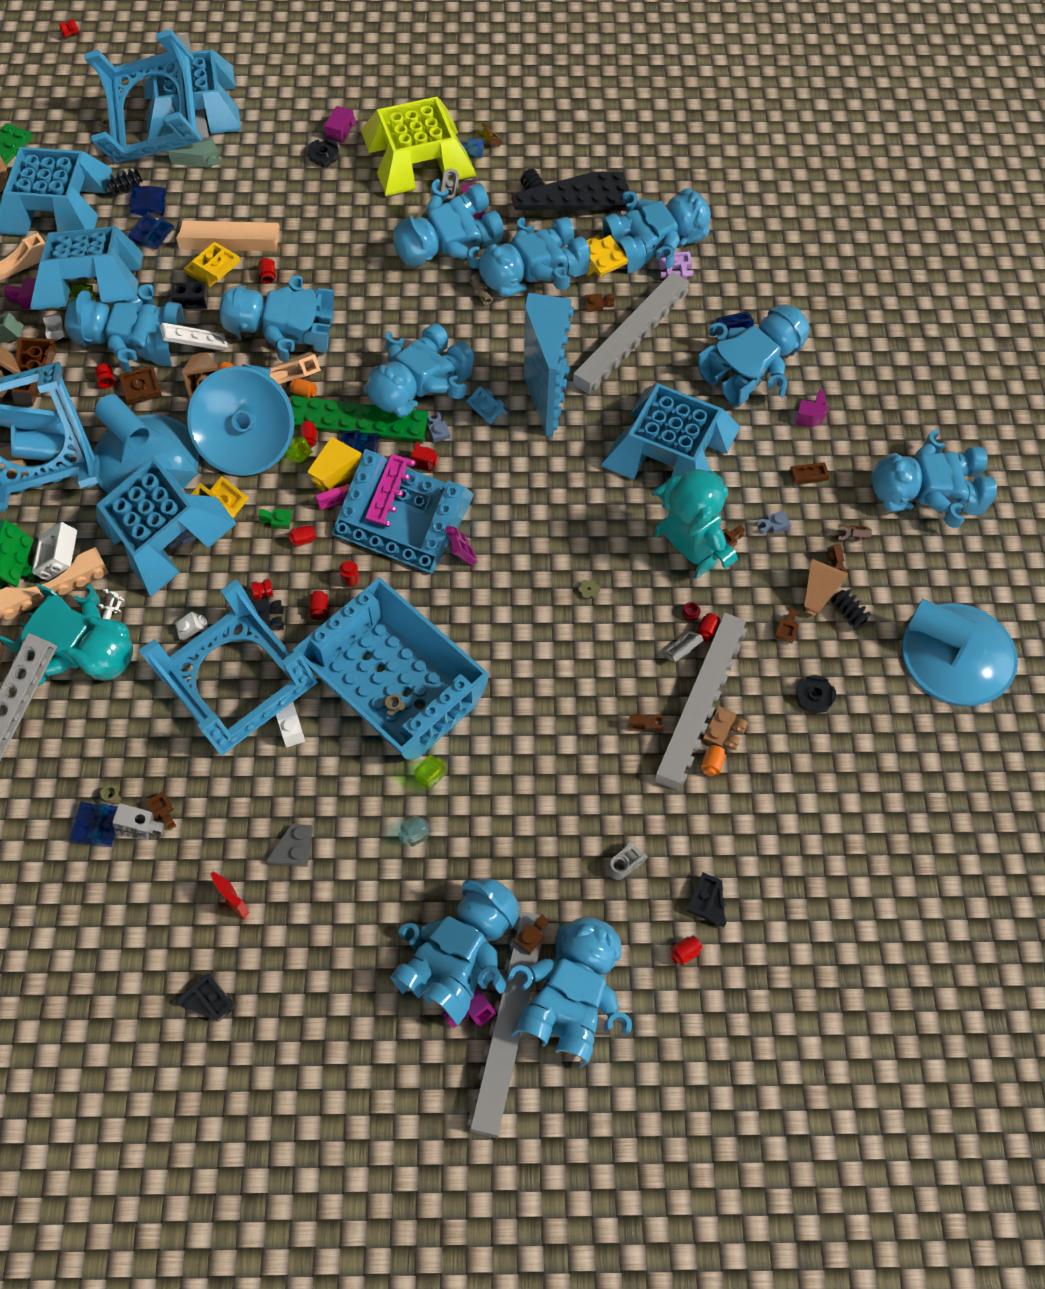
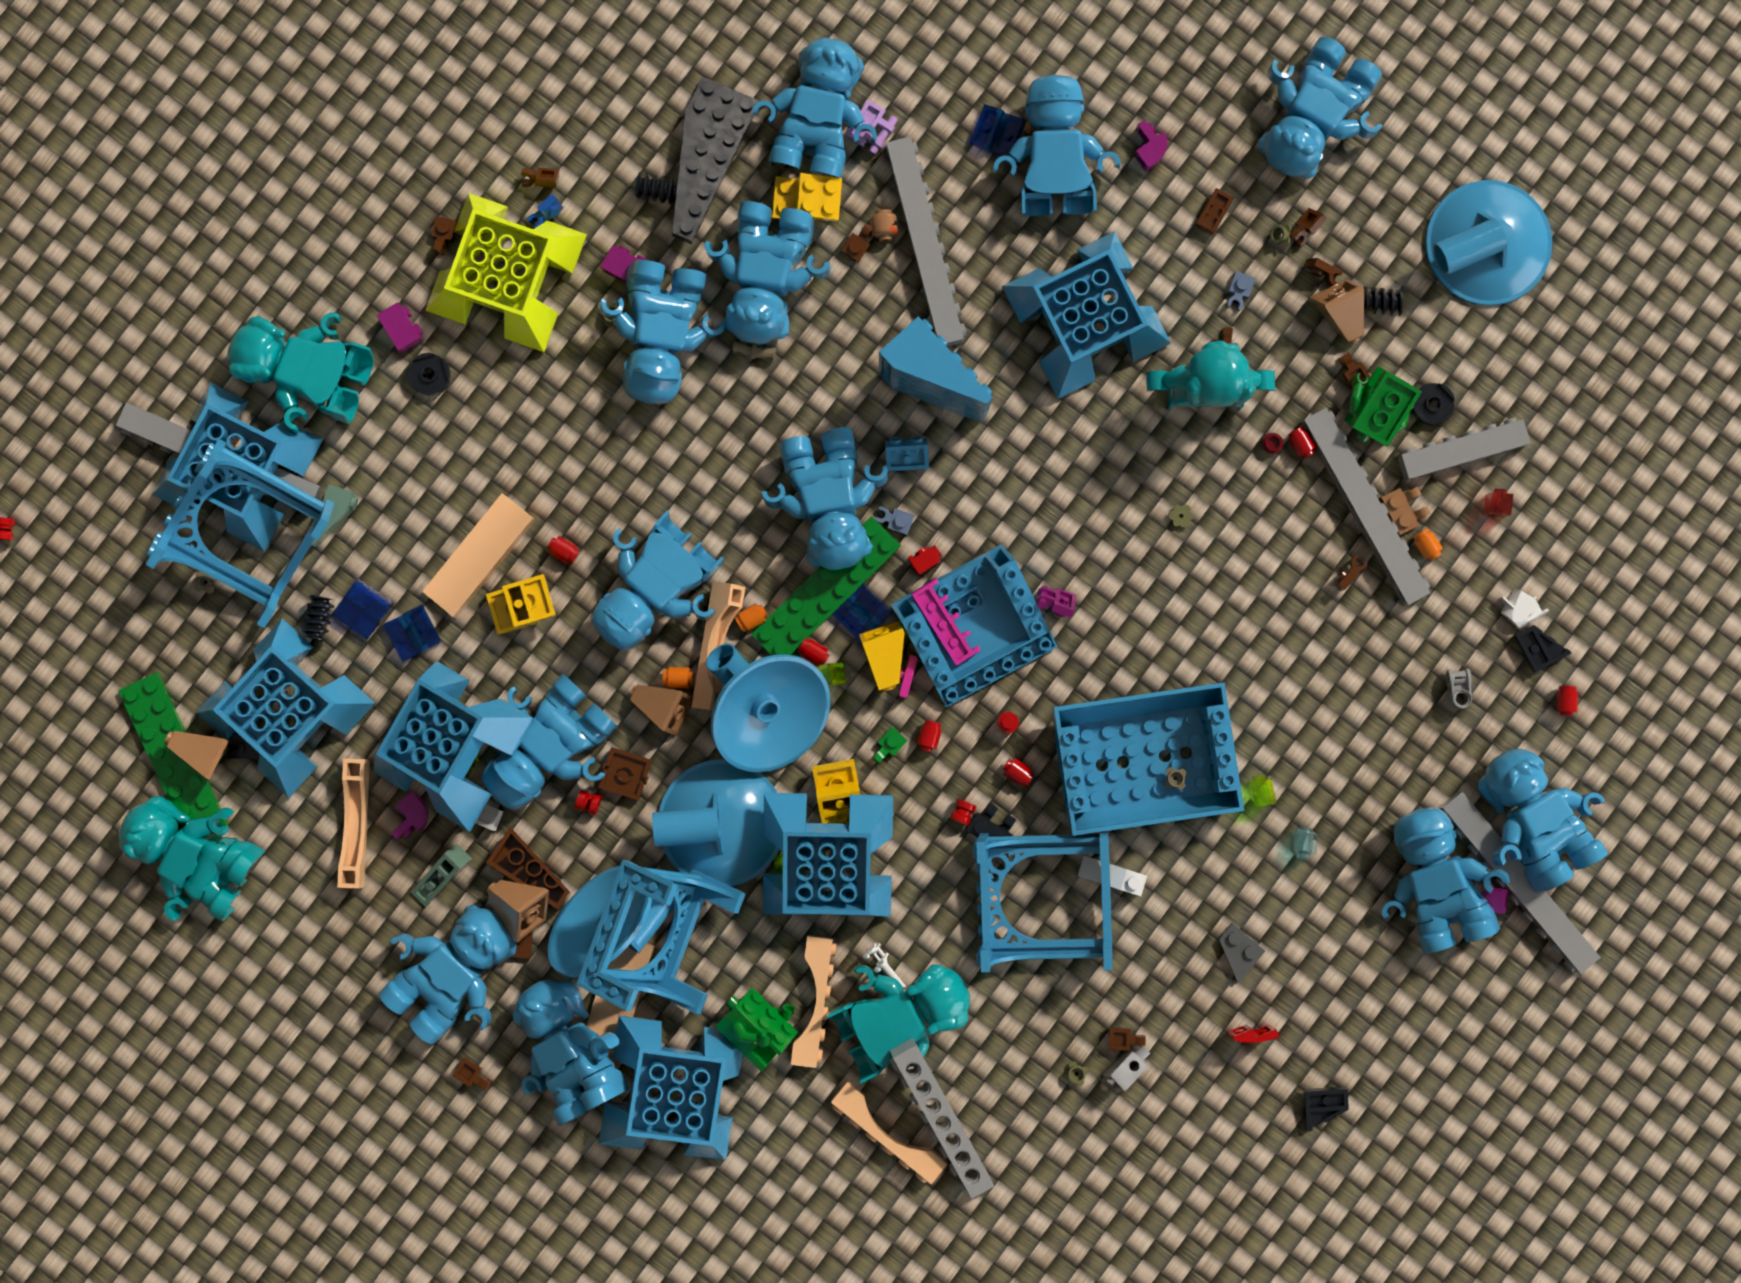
camera: 50 degrees left, 25 degrees up
white window [32,522,77,581] -> none
clear blue slope [69,801,118,847] -> none
white tile [160,323,228,351] -> none
black brick [171,282,209,309] -> none
white bracket [175,612,208,641] -> none
light grey plate [441,169,459,201] -> none
reddish brown plate [514,914,549,955] -> none
light grey plate [662,631,703,662] -> none
none -> teal piece [227,312,374,434]
none -> medium nougat head [870,209,898,242]
none -> olive plate [1270,224,1291,246]
none -> green torso [1344,365,1422,447]
none -> light grey brick [1397,418,1531,481]
none -> clear red brick [1484,489,1514,518]
none -> white piece [1499,589,1549,630]

